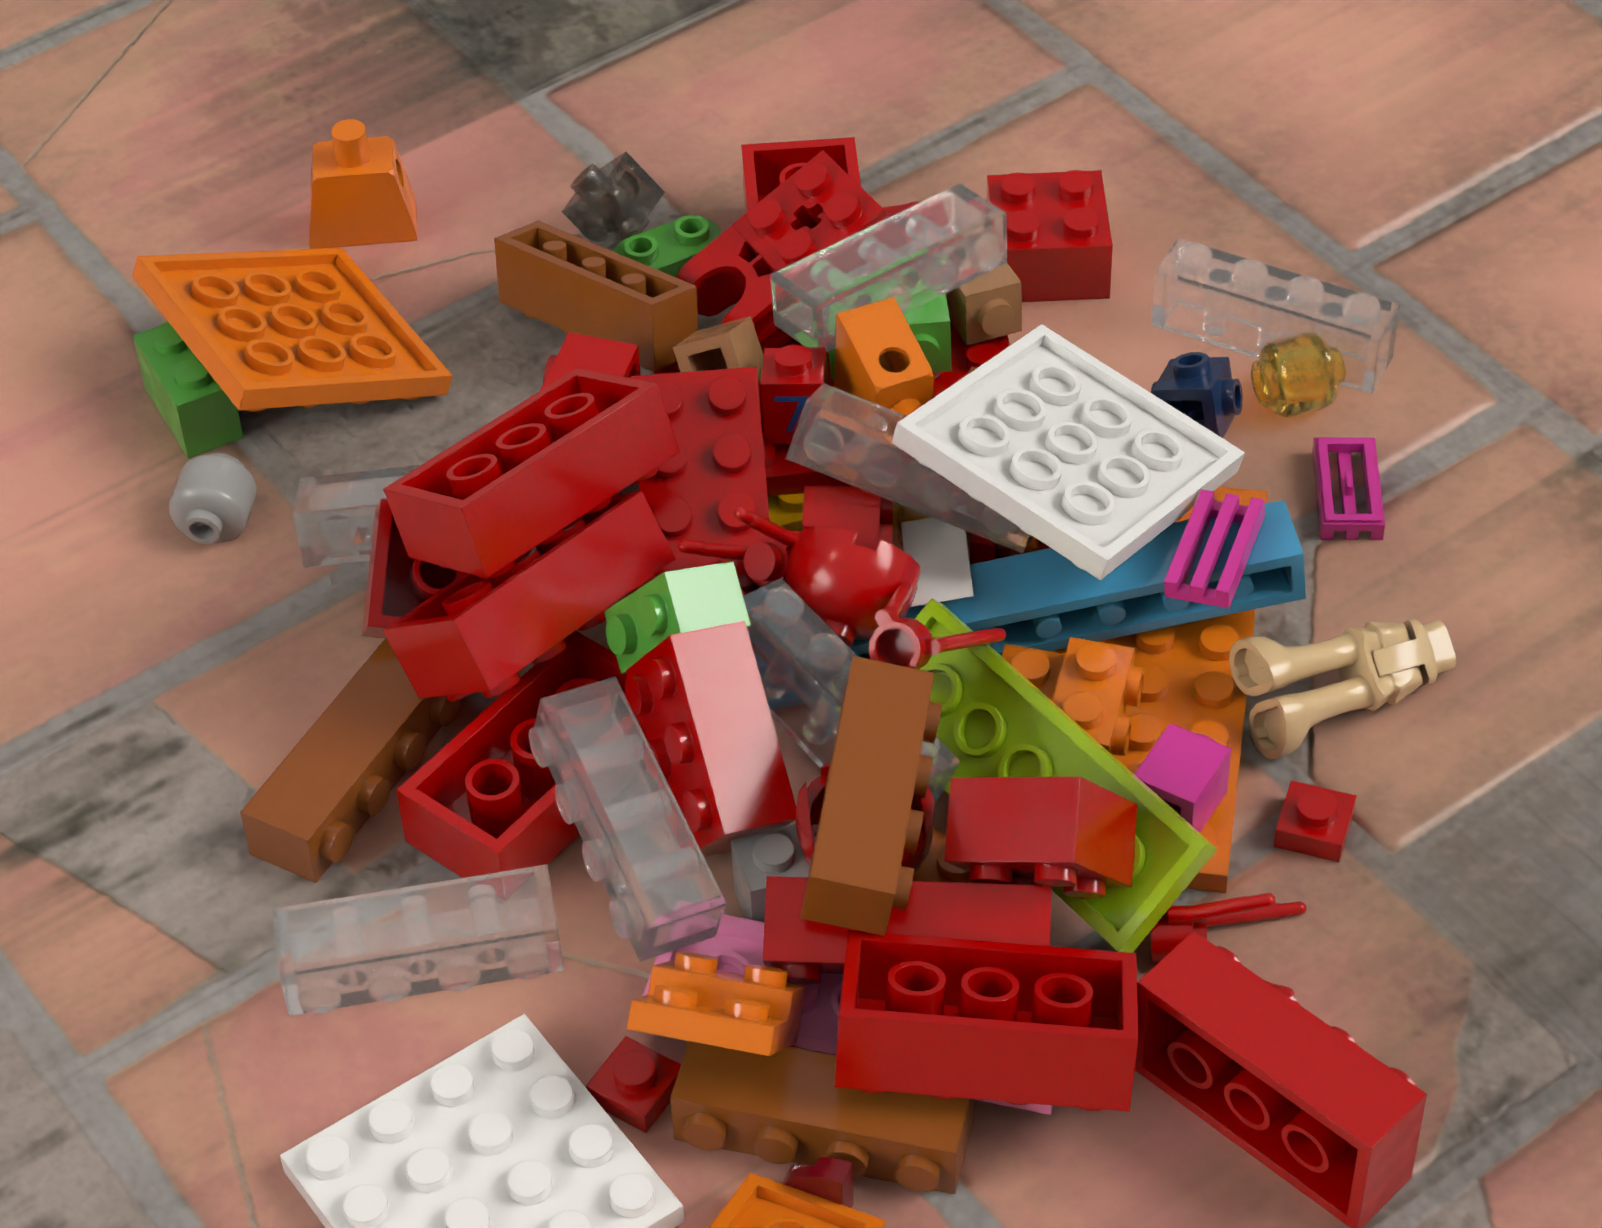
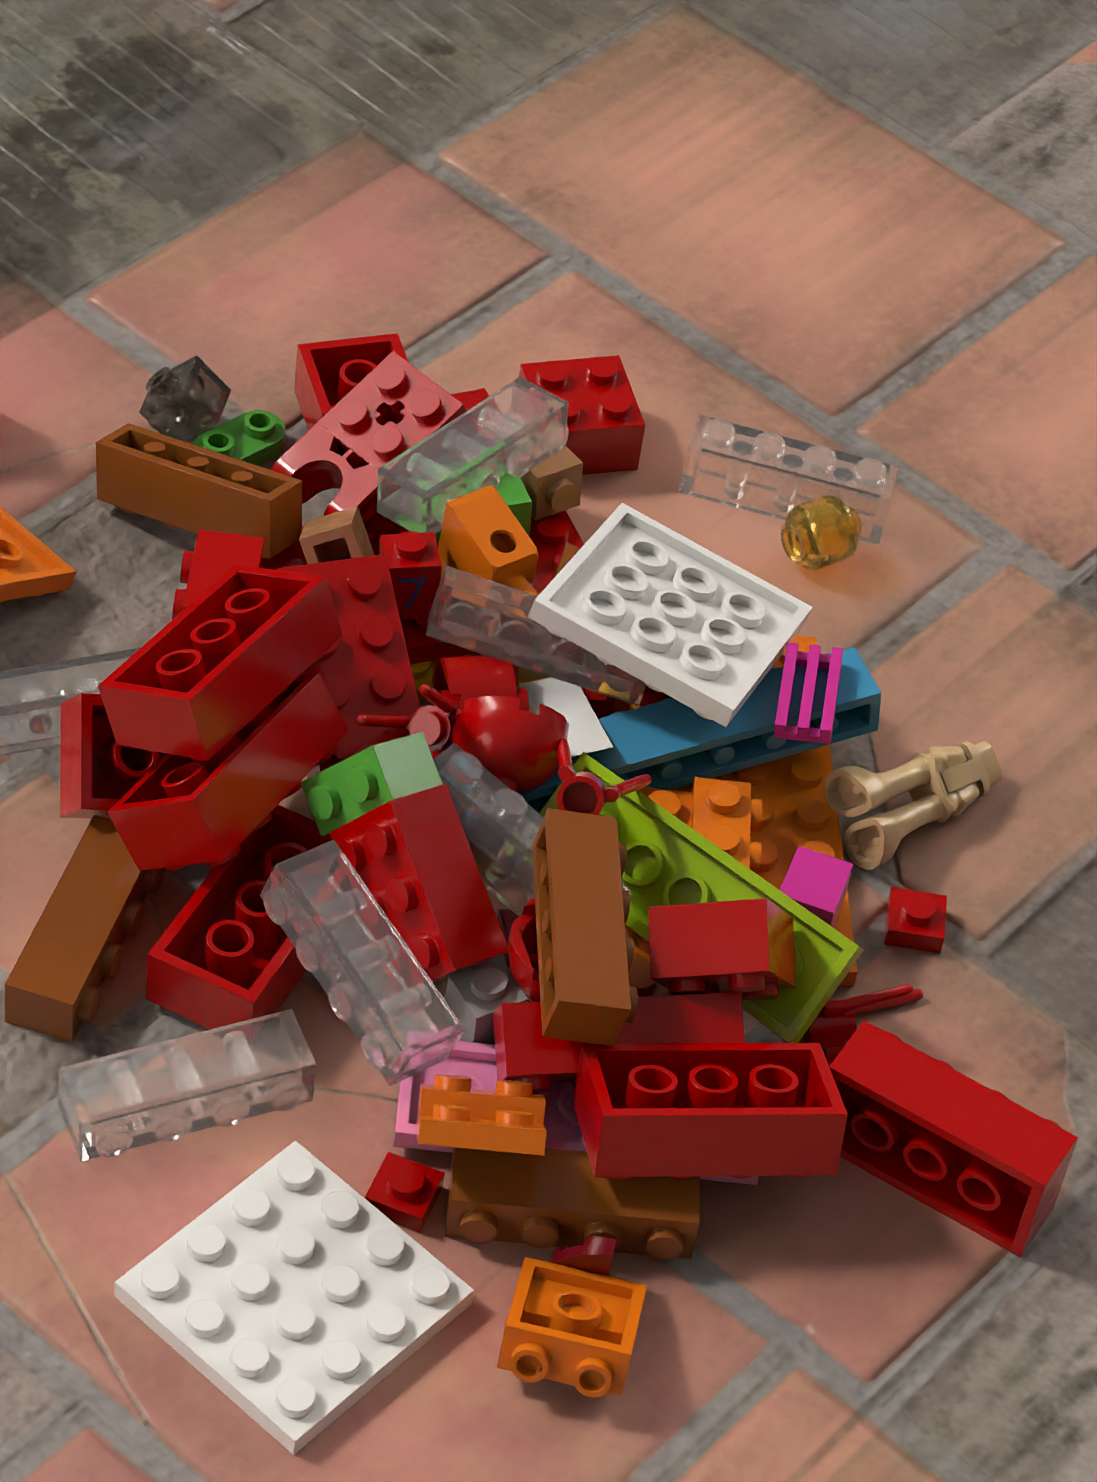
camera: 20 degrees left, 0 degrees up
dark blue brick [1151,352,1243,438] -> none
dark pink tile [1312,437,1385,540] -> none

